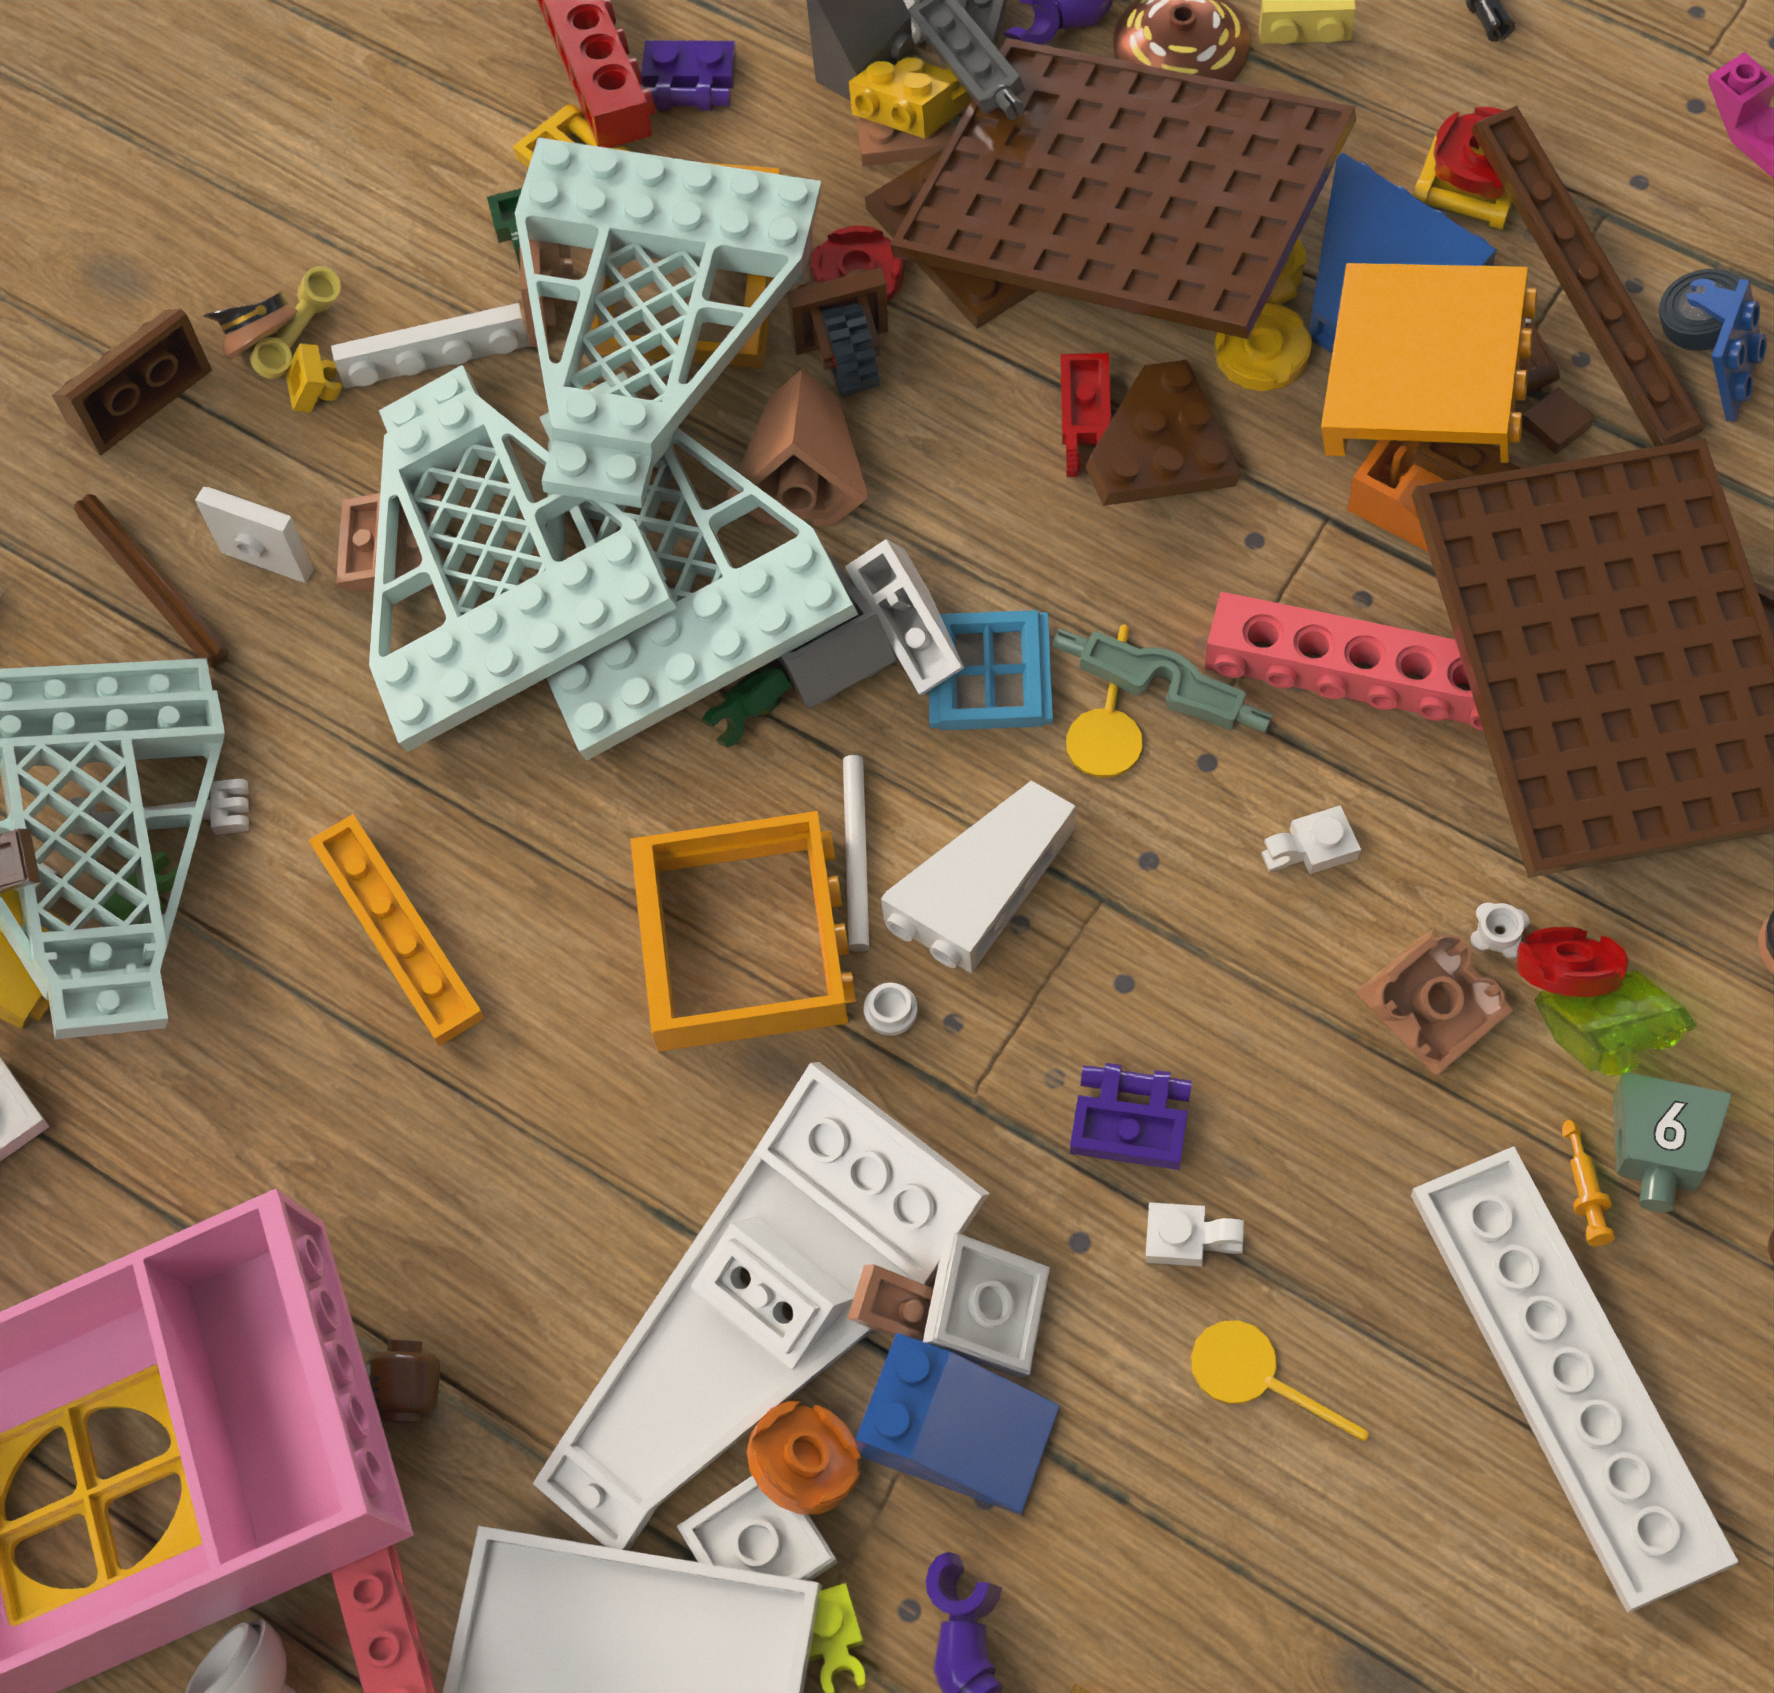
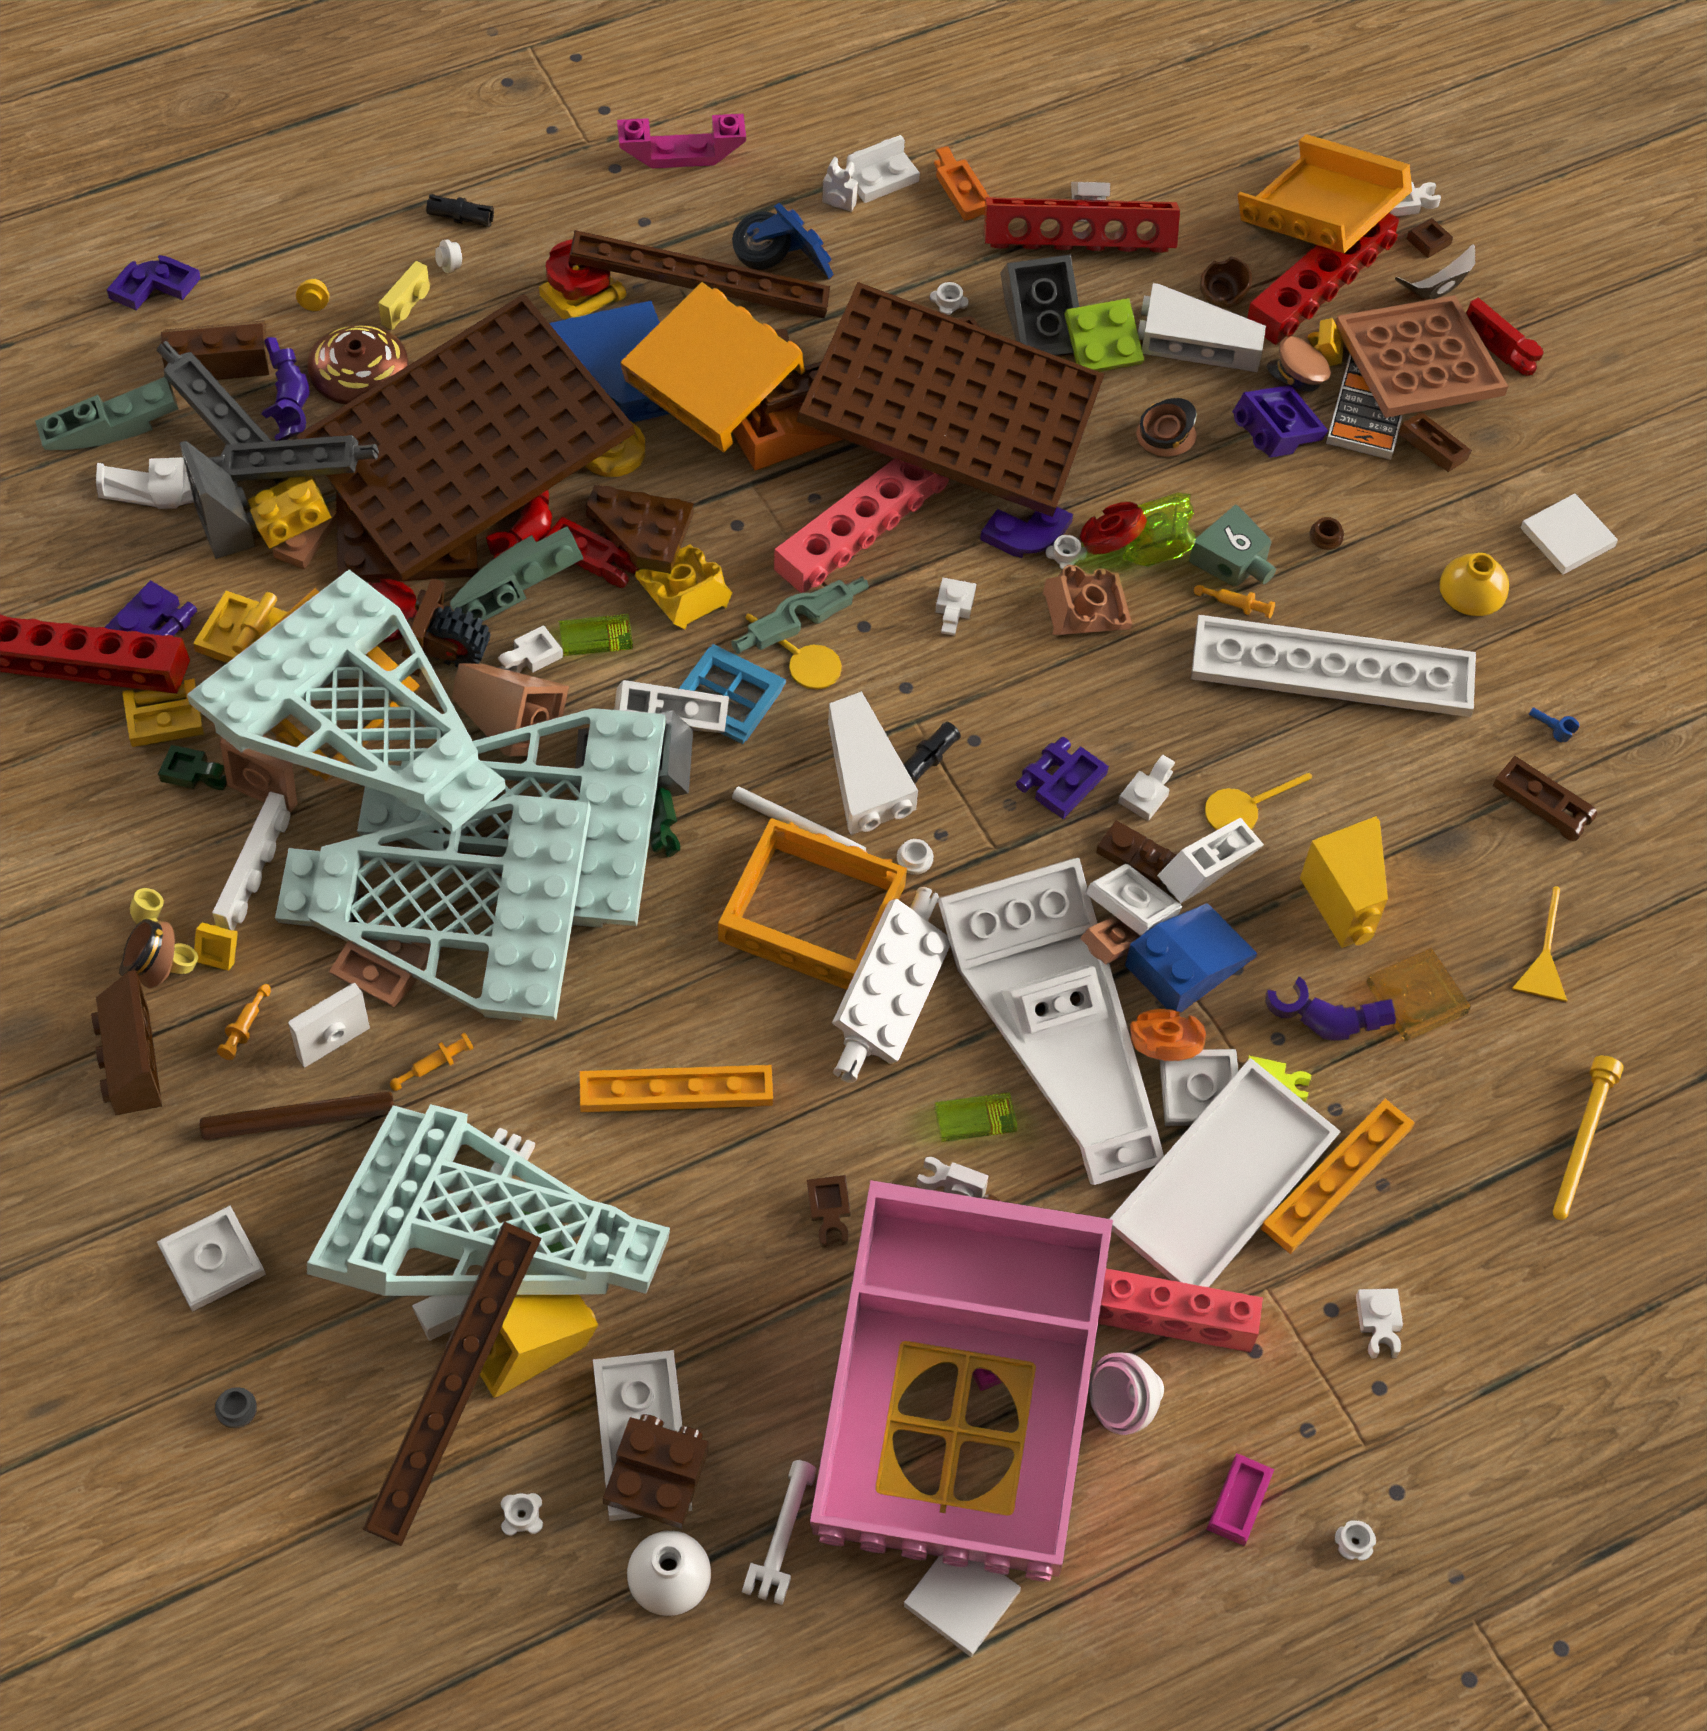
camera: 70 degrees left, 5 degrees down
none -> yellow plate [193,591,288,663]
none -> light orange piece [217,984,271,1060]
none -> light orange piece [390,1032,474,1091]
none -> white plate [435,239,462,273]
none -> sand green slope [450,527,584,621]
none -> red piece [486,490,552,559]
none -> white plate [498,625,563,673]
none -> clear neon green tile [559,614,633,656]
none -> yellow slope [635,544,732,630]
none -> reddish brown plate [807,1175,851,1247]
none -> white plate [832,887,950,1083]
none -> black pin [903,722,961,784]
none -> white plate [916,1157,989,1198]
none -> clear neon green tile [934,1092,1017,1142]
none -> dark purple plate [980,507,1073,558]
none -> reddish brown plate [1096,820,1176,887]
none -> white slope [1157,818,1264,903]
none -> yellow slope [1300,816,1388,948]

